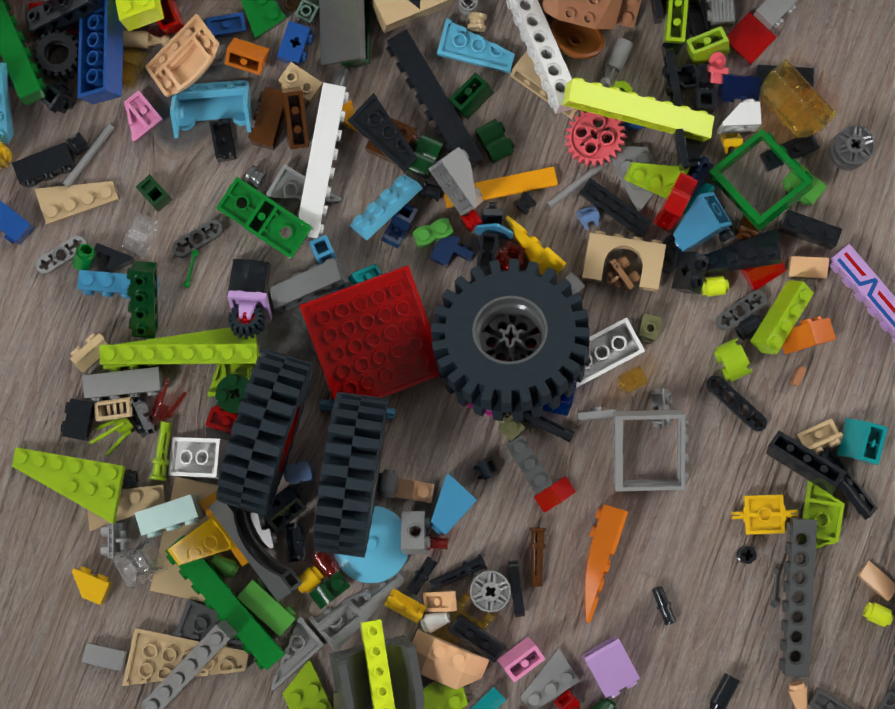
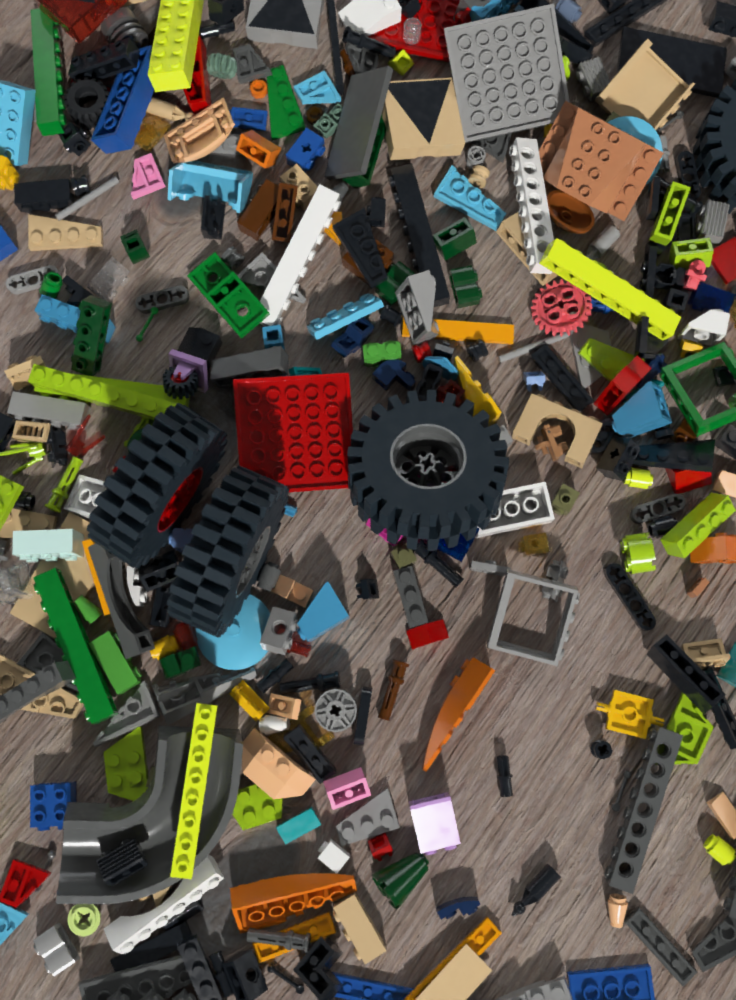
camera: 20 degrees right, 5 degrees down
yellow wing [167,516,237,565] -> none
none -> black brick [367,197,386,227]

